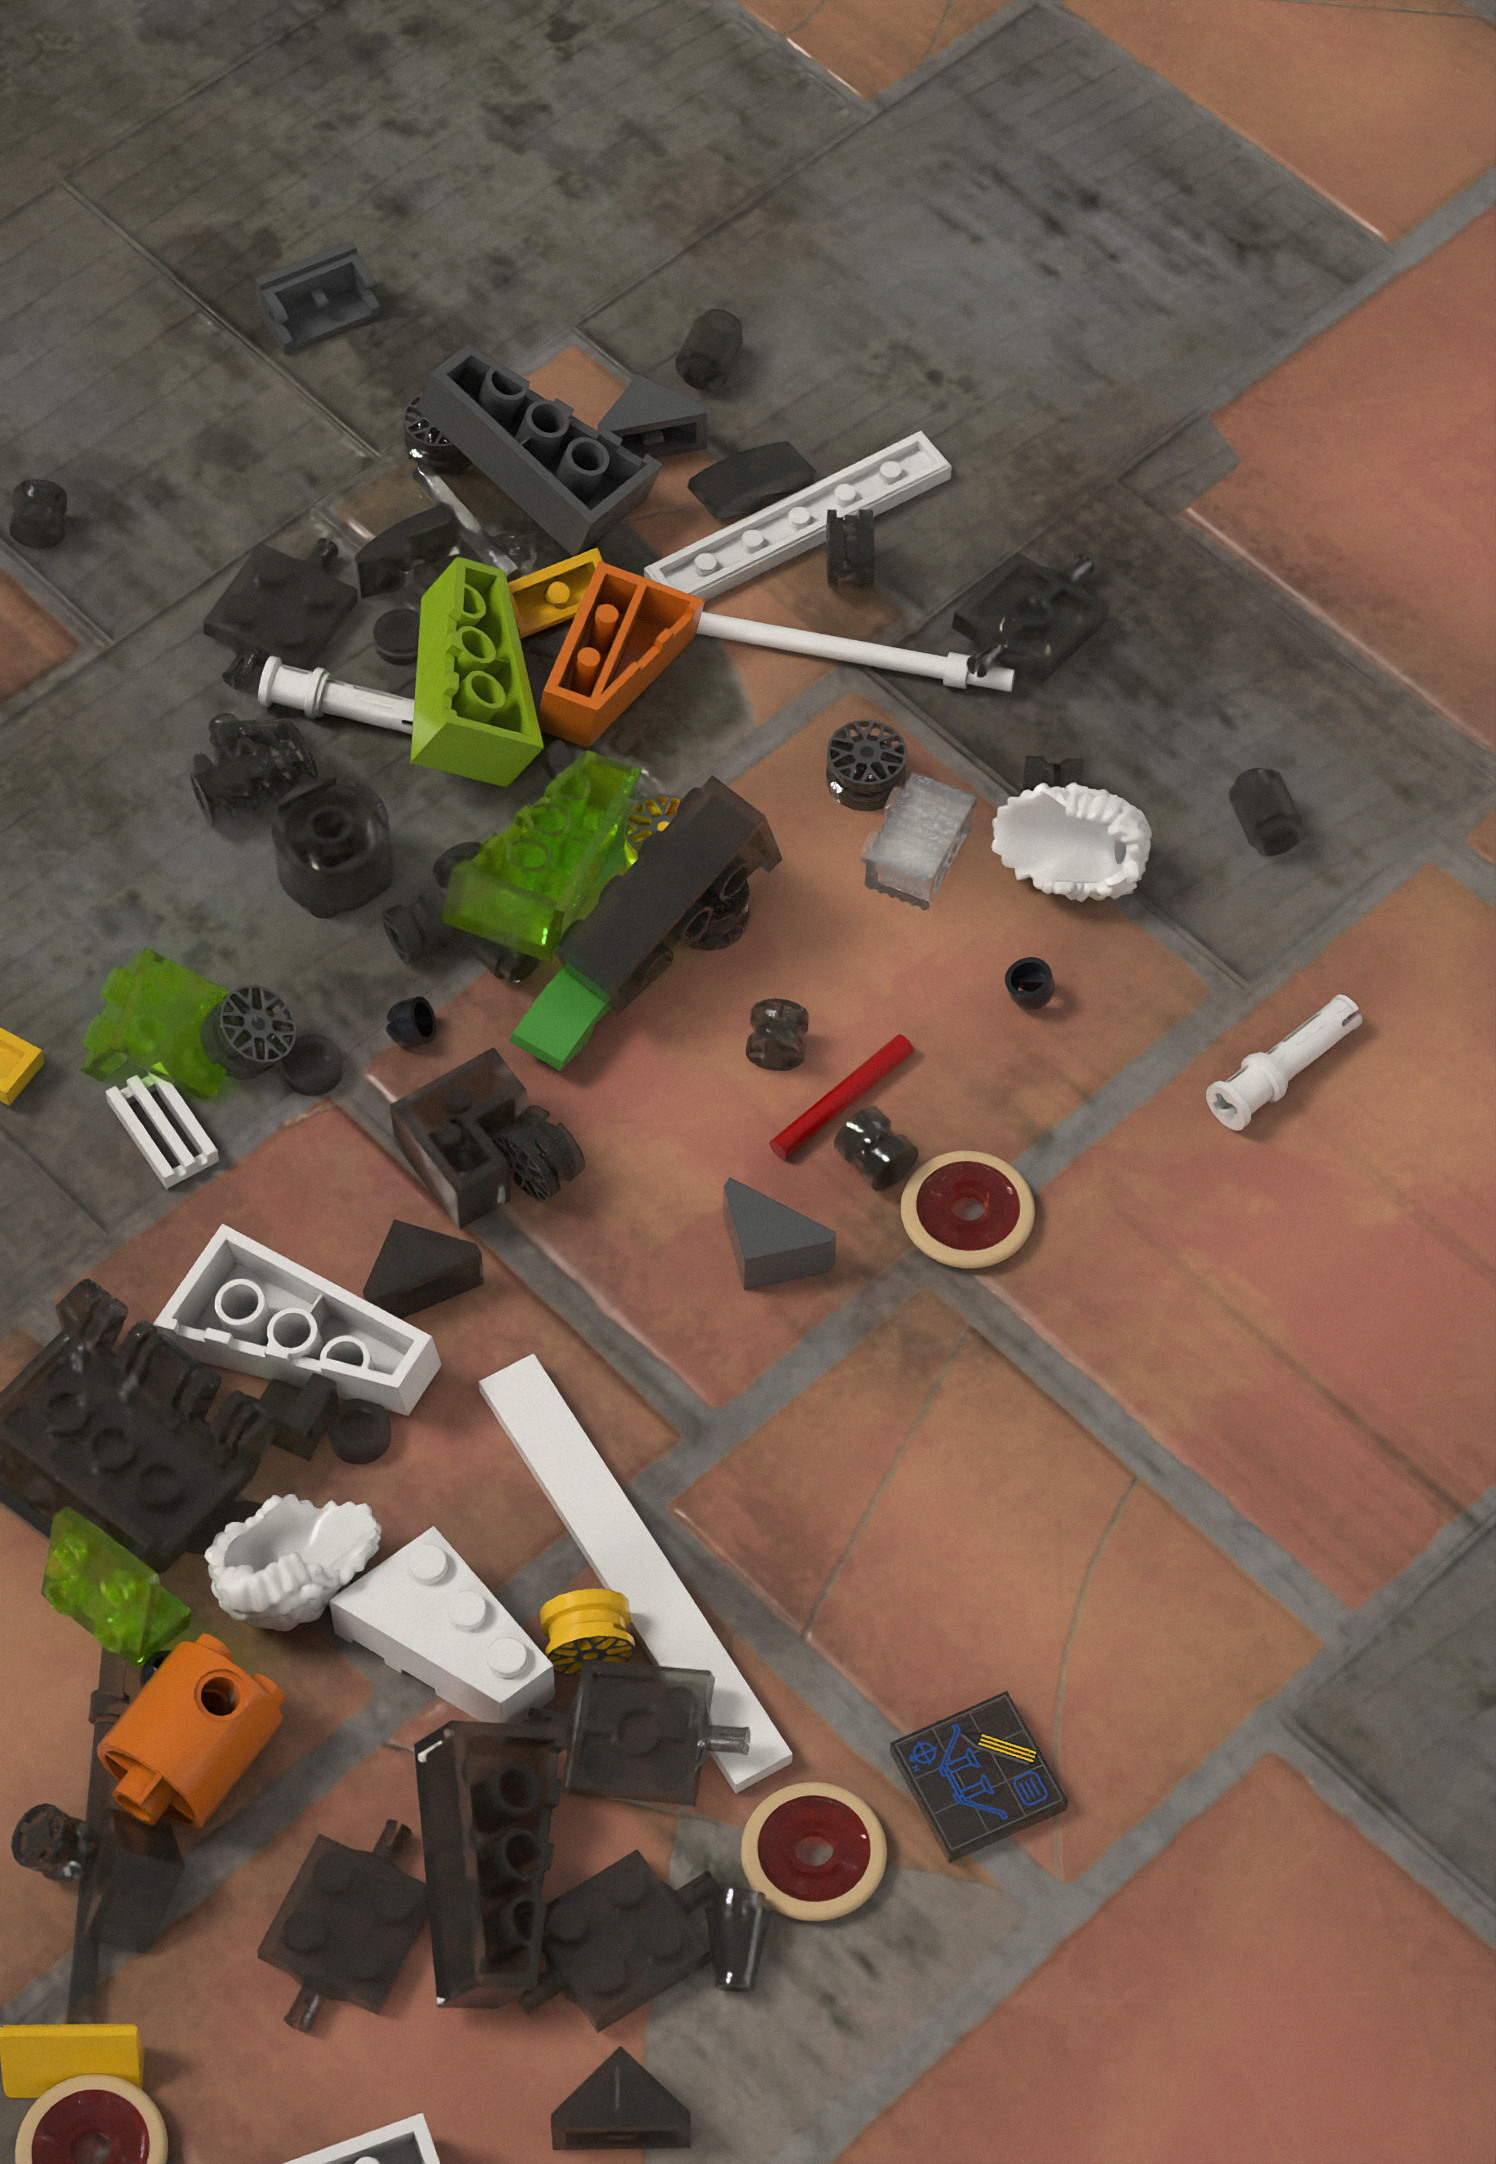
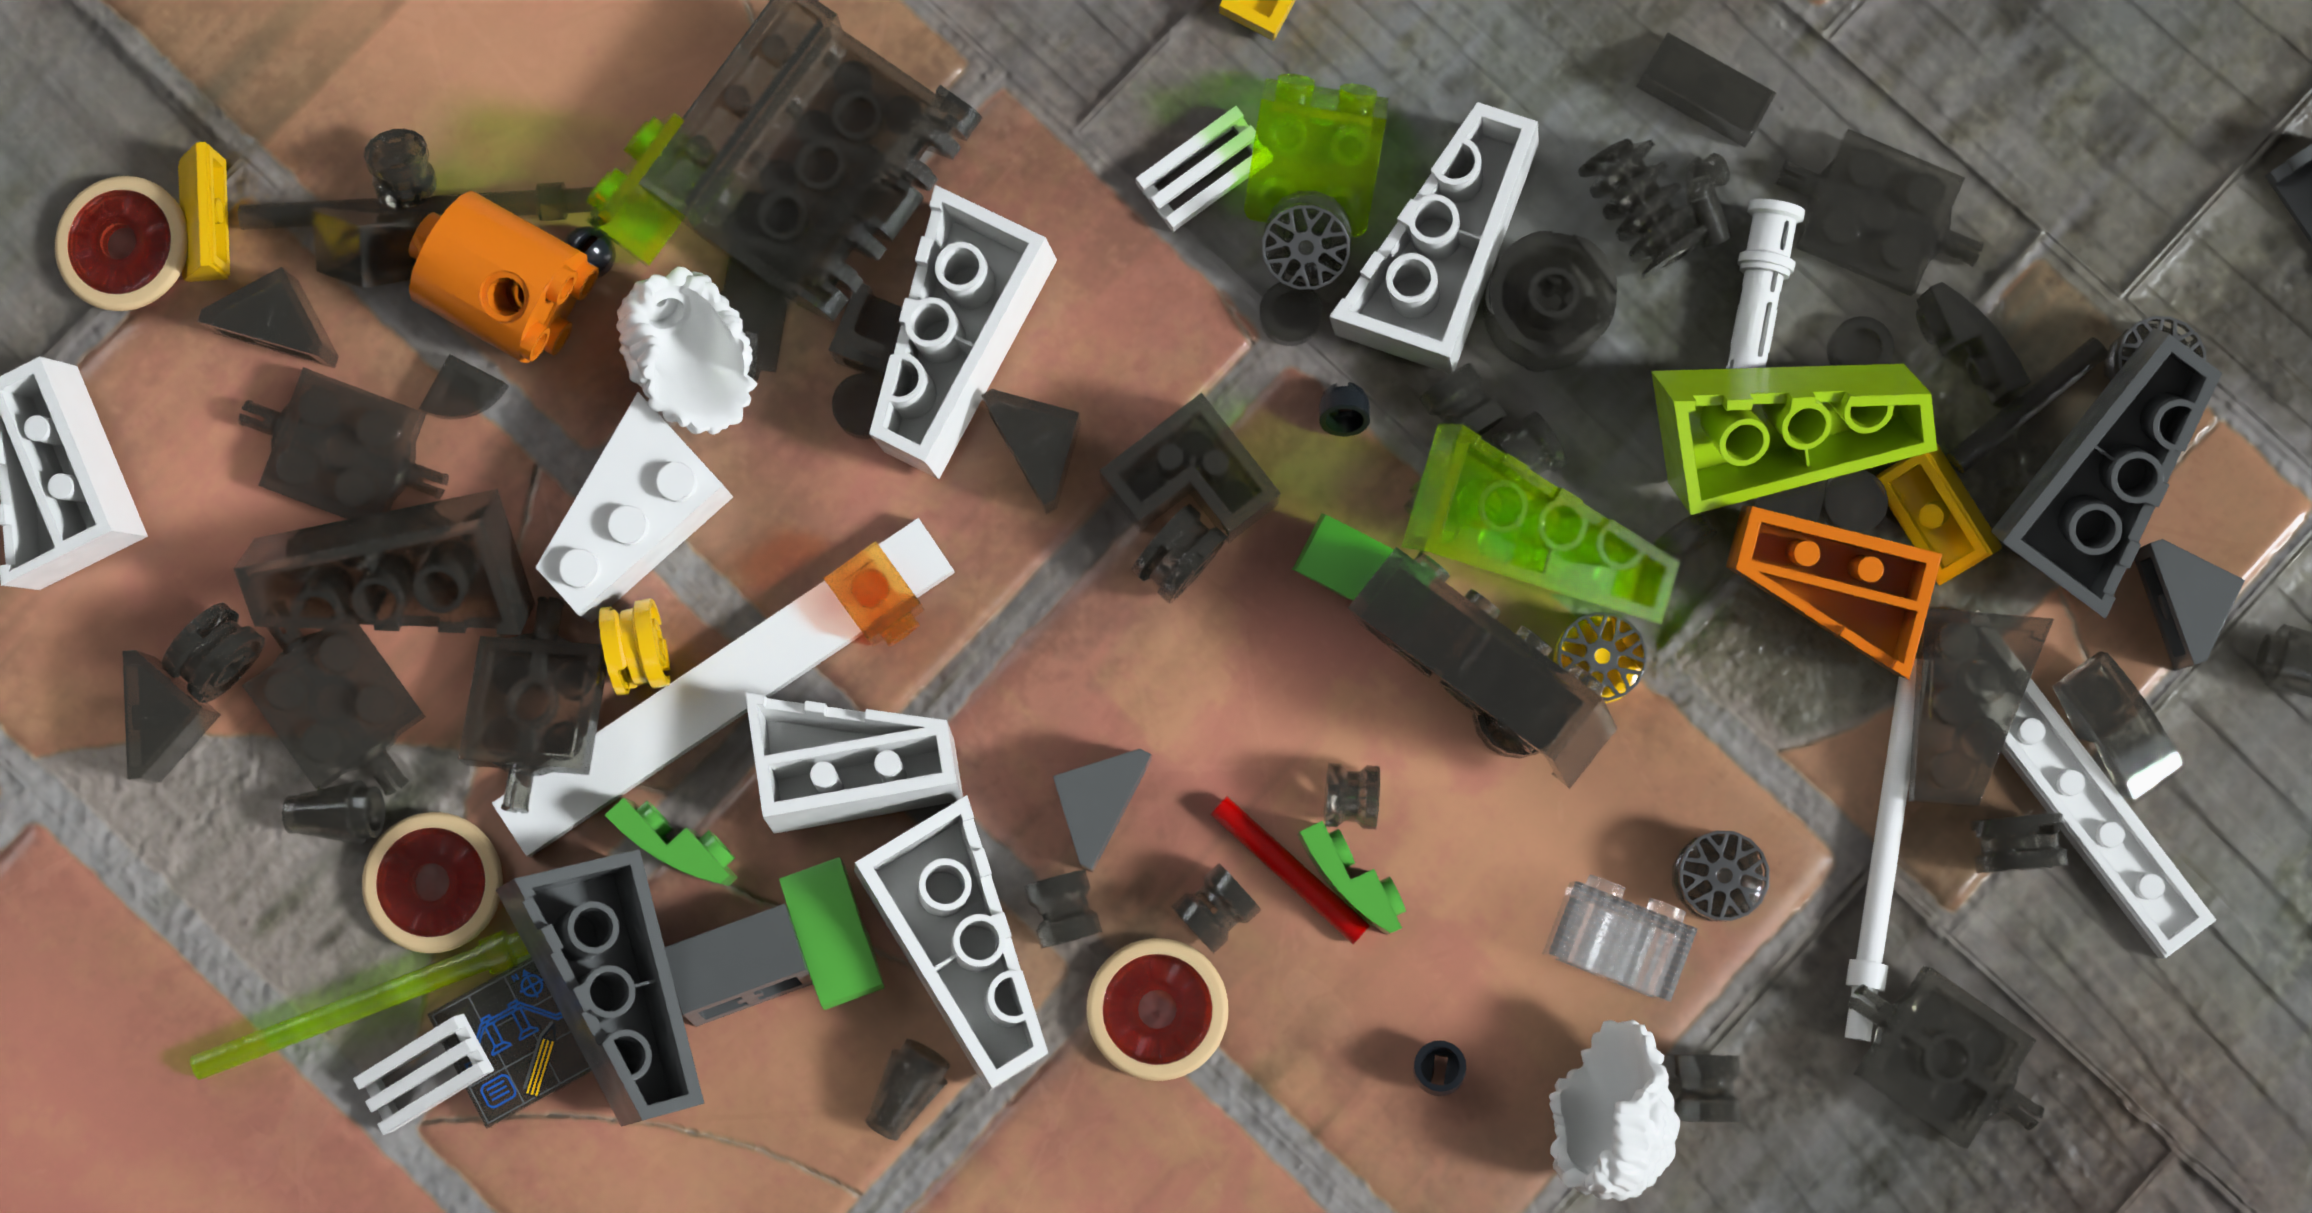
camera: 90 degrees right, 25 degrees up
none -> clear smoke wheel [161,602,265,703]
none -> clear neon green bar [190,930,529,1080]
none -> clear smoke slope [198,267,339,368]
none -> white tile [353,1013,494,1135]
none -> clear smoke tile [419,354,509,420]
none -> dark grey wedge [496,849,705,1127]
none -> bright green slope [605,798,738,886]
none -> dark grey hinge [665,904,813,1027]
none -> white wedge [745,692,963,834]
none -> bright green slope [779,857,885,1010]
none -> clear orange bracket [823,541,925,647]
none -> white wedge [854,795,1048,1092]
none -> clear smoke cone [865,1039,950,1141]
none -> clear smoke wheel [1024,869,1103,949]
none -> bright green slope [1297,821,1406,935]
none -> white wedge [1329,102,1539,375]
none -> clear smoke slope [1636,32,1776,147]
none -> clear smoke tile [1820,470,1888,534]
none -> clear smoke wing [1909,608,2054,807]

